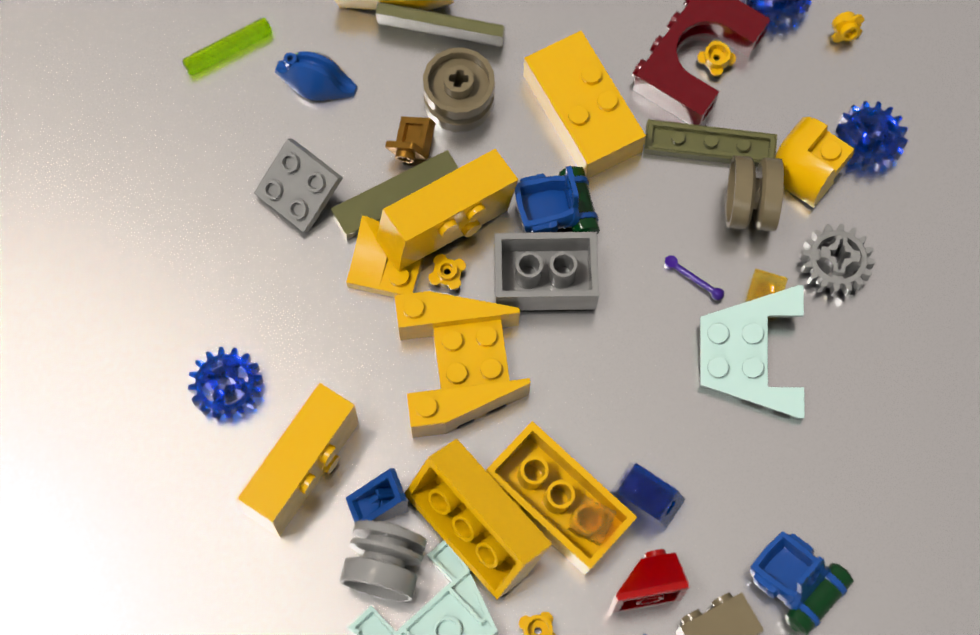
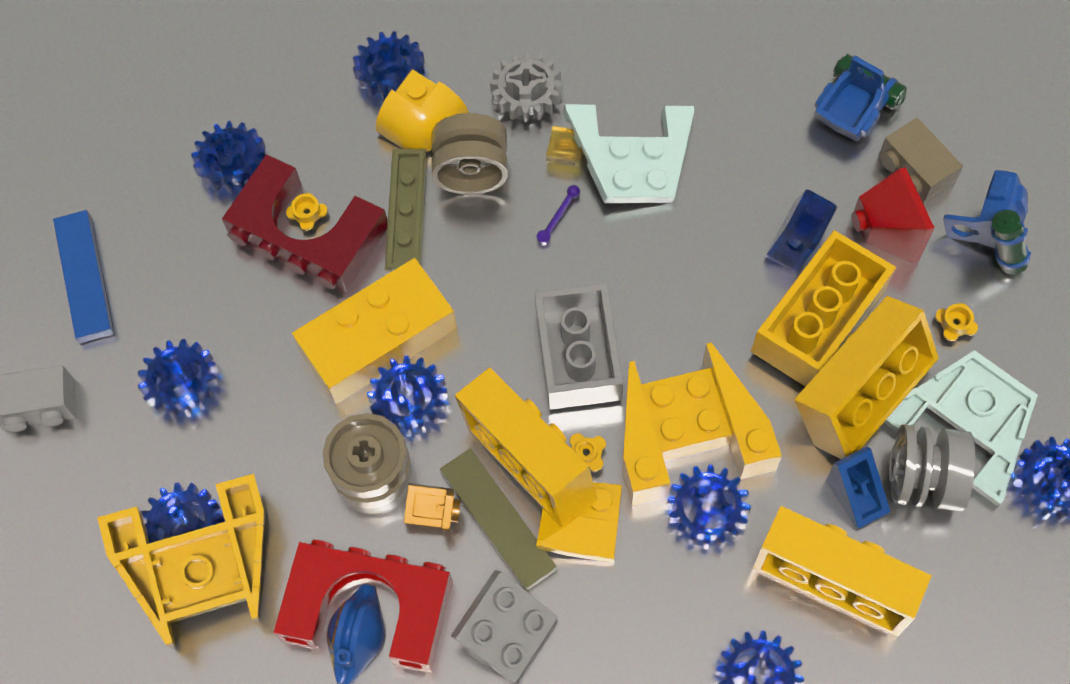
camera: 90 degrees left, 5 degrees down
olive tile [376,2,505,47] -> none
blue piece [514,165,600,234] -> none
clear yellow plate [567,496,617,546] -> none
yellow plate [832,11,865,43] -> none
none -> red arch [273,540,453,672]
none -> clear blue gear [367,356,448,436]
none -> clear blue gear [666,464,751,549]

